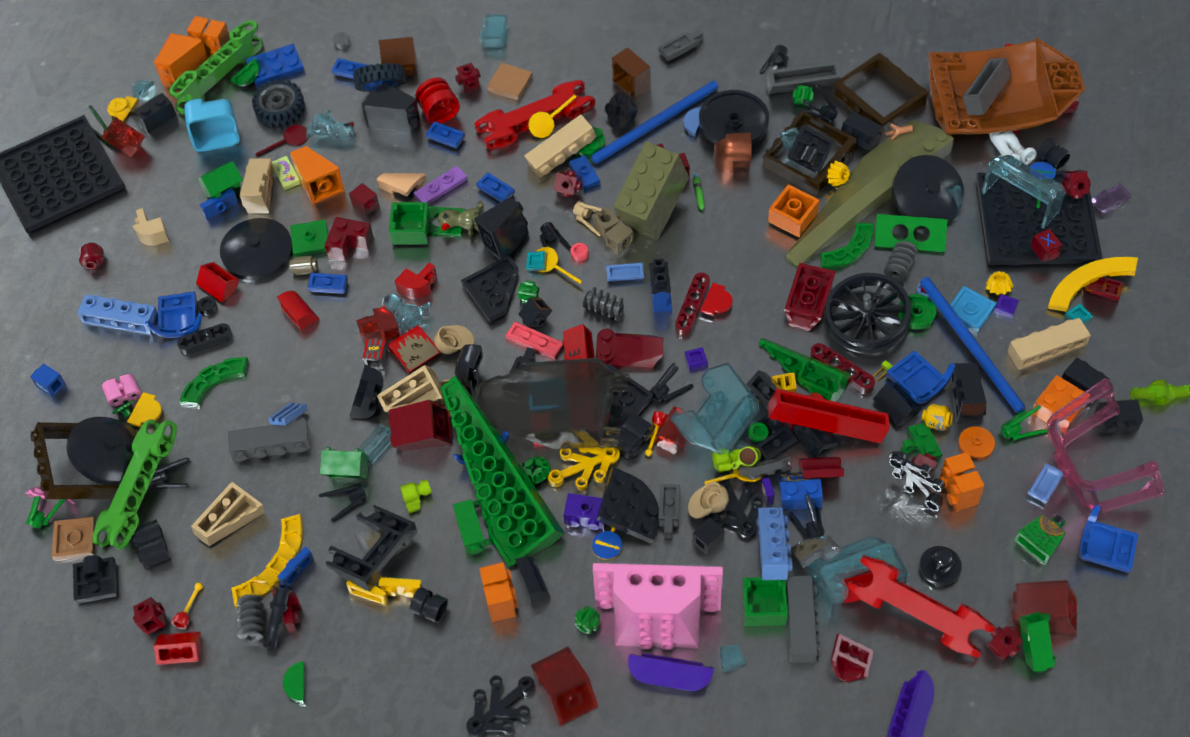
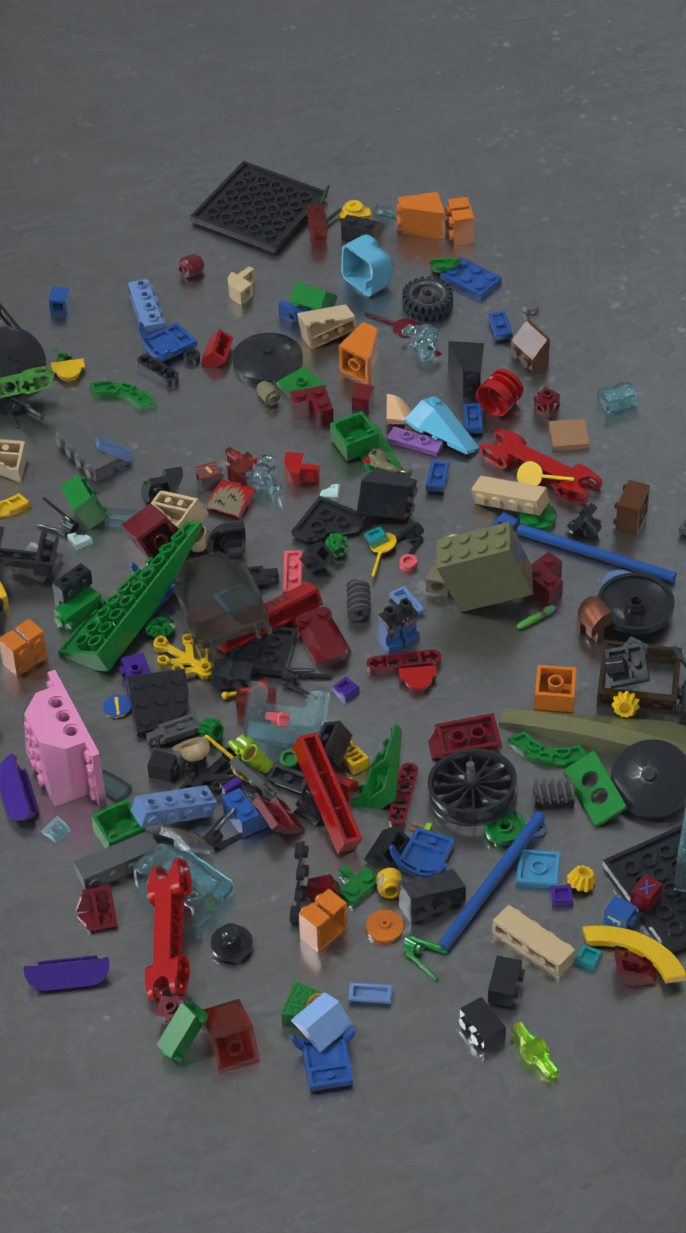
camera: 60 degrees right, 10 degrees down
bright pink piece [101,374,141,407] -> none
bright green piece [169,20,263,115] -> none
red brick [277,291,319,330] -> none
blue plate [308,273,348,294] -> none
black wheel [353,63,405,92] -> none
lime piece [400,479,432,514] -> none
tan cap [434,325,474,355] -> none
black brick [515,557,550,604] -> none
dark red brick [553,170,583,197] -> none
orange brick [1033,375,1091,434] -> none
clear pink windscreen [1047,378,1165,513] -> none
none -> black plate [52,563,93,607]
none -> light aqua tile [67,533,93,551]
none -> green gear [198,717,224,741]
none -> coral plate [265,712,291,728]
none -> light blue slope [292,992,353,1053]
none -> light aqua tile [320,484,340,501]
none -> medium azure wedge [404,396,479,455]
none -> blue brick [603,896,638,929]

